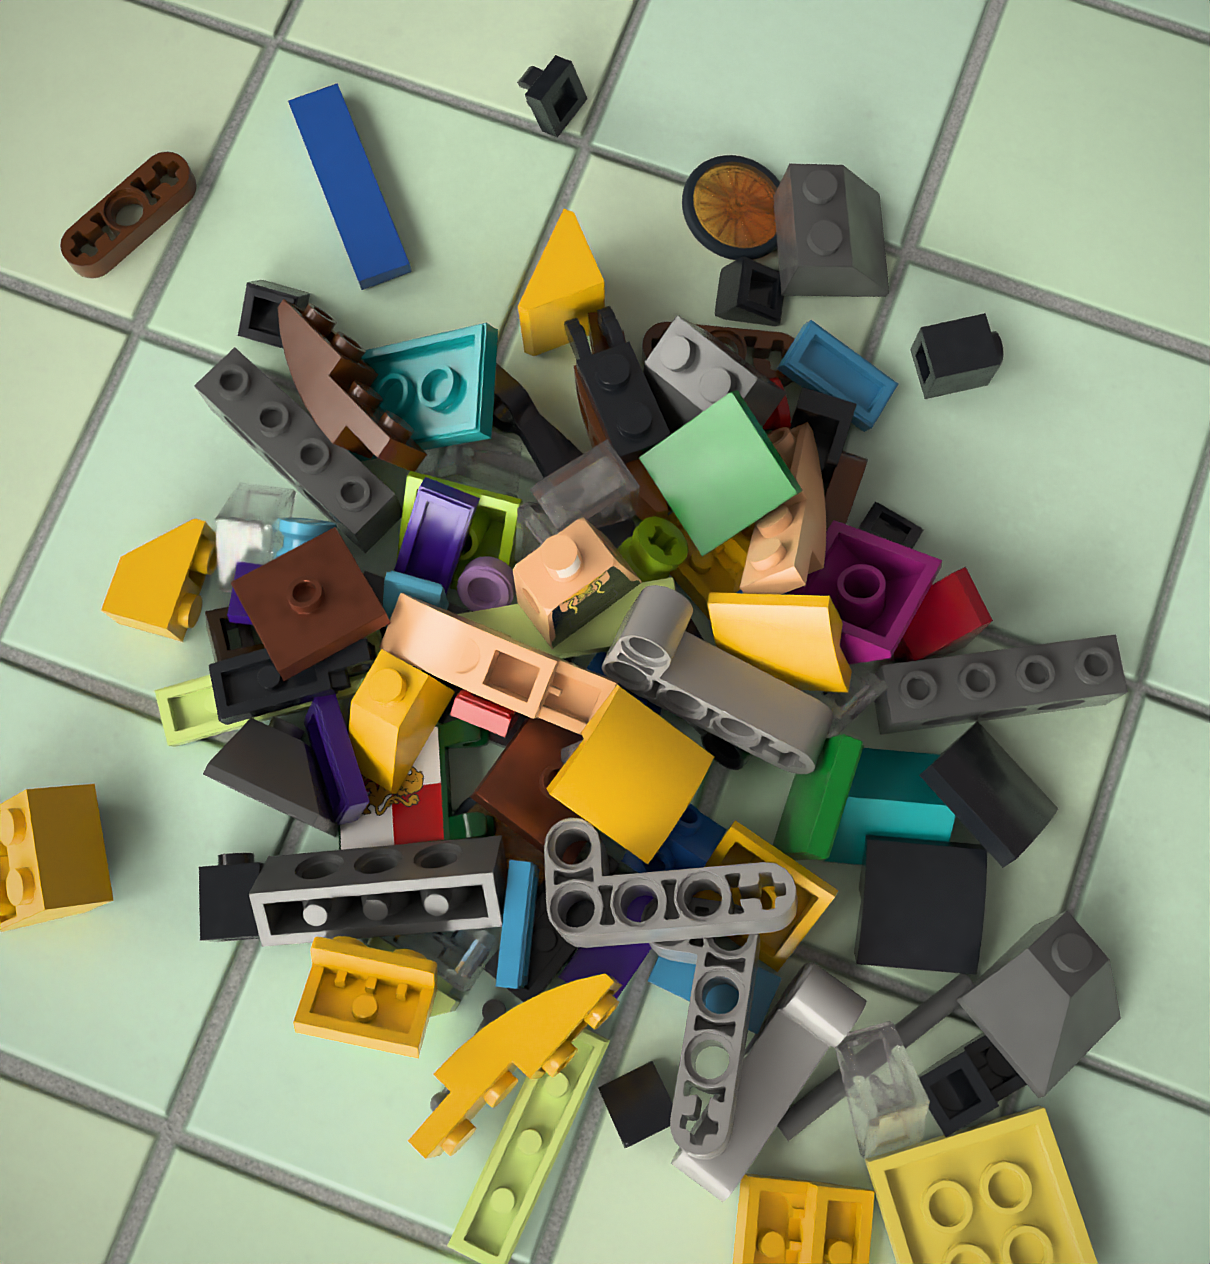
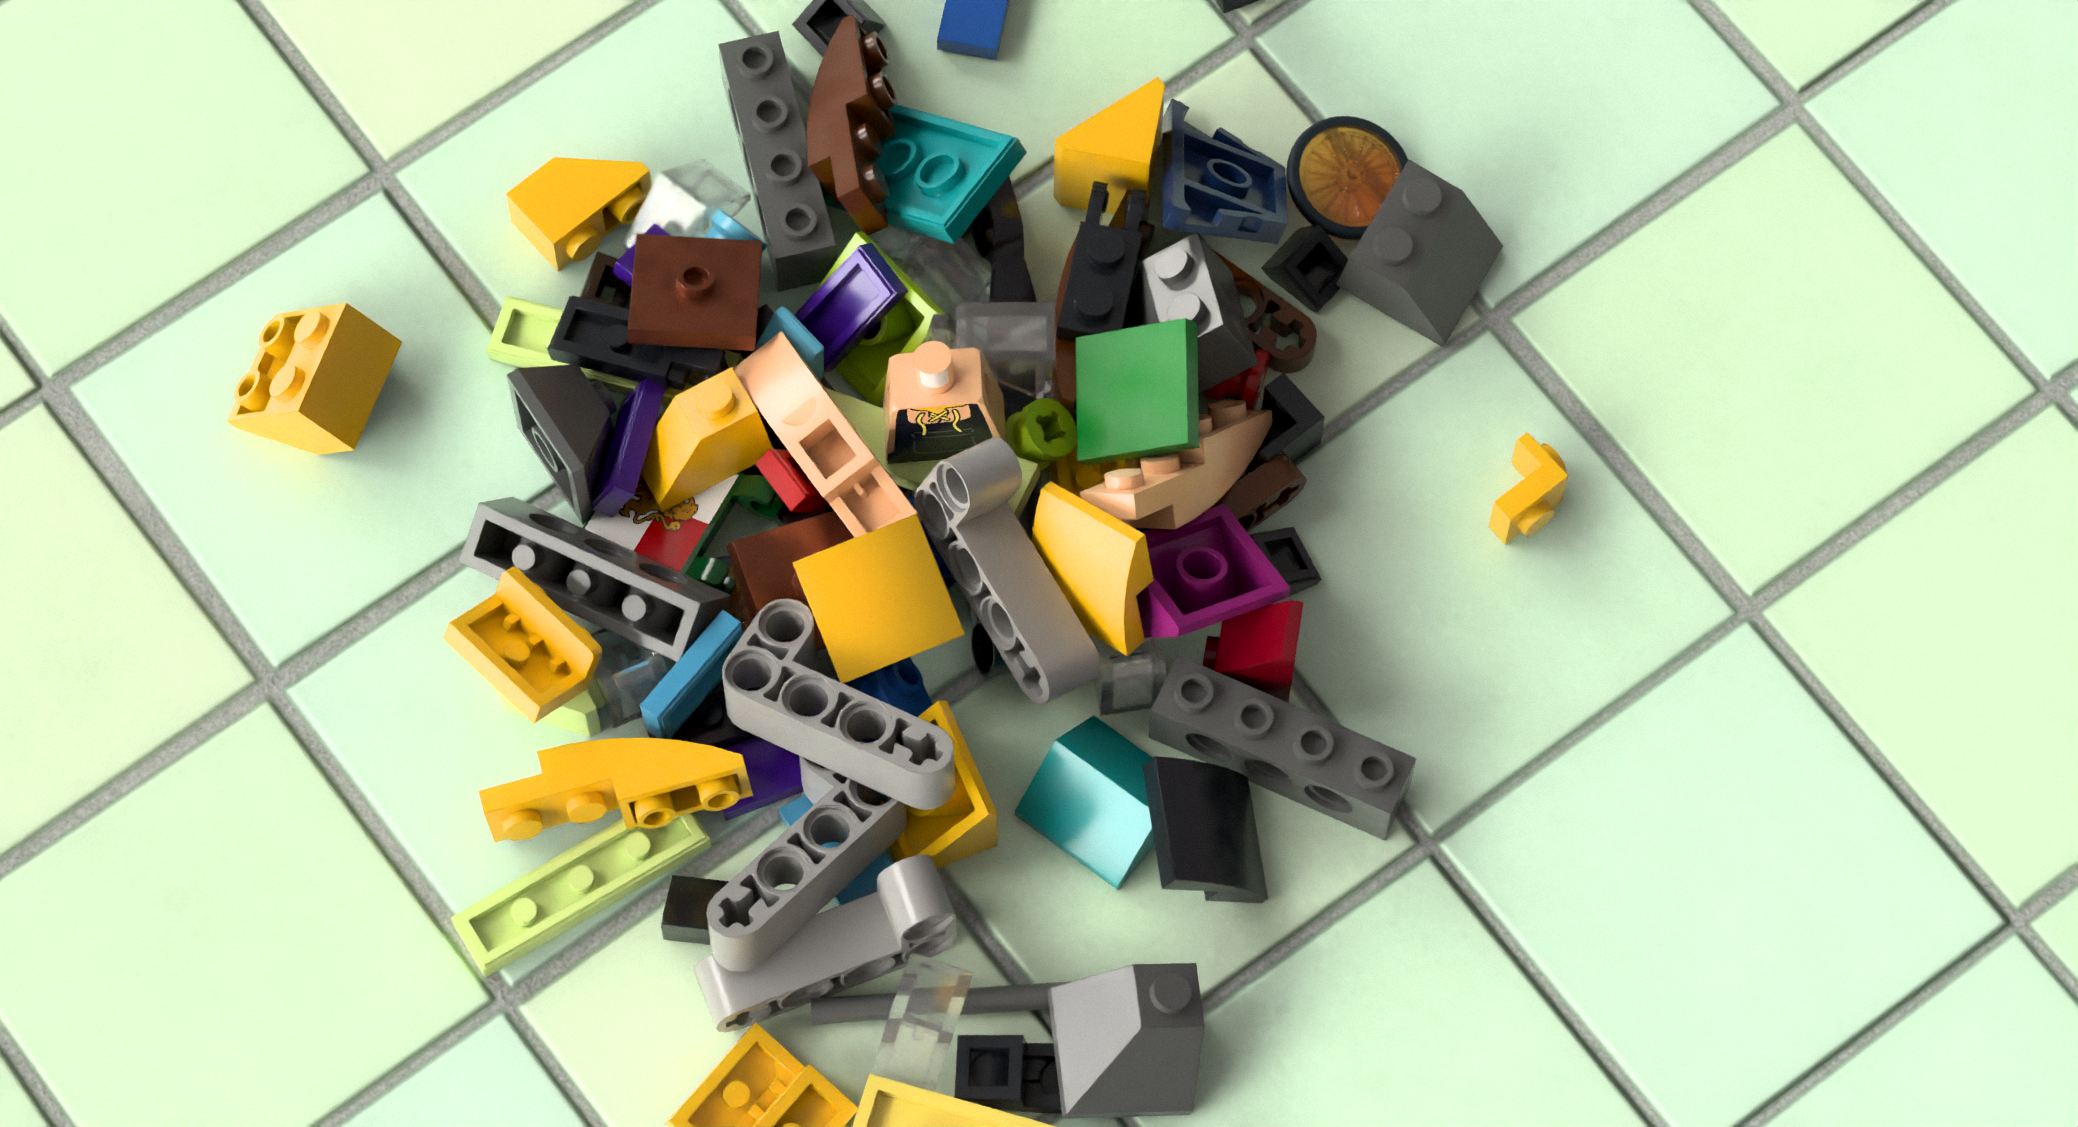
camera: 30 degrees right, 10 degrees down
black brick [199,853,264,942] -> none
lavender tile [457,556,516,611] -> none
green tile [773,734,864,860] -> none
dark azure tile [776,320,898,432] -> none
black slope [854,835,988,975] -> none
black brick [910,313,1003,399] -> none
none -> dark blue wing [1162,99,1288,244]
none -> yellow bracket [1488,432,1568,545]

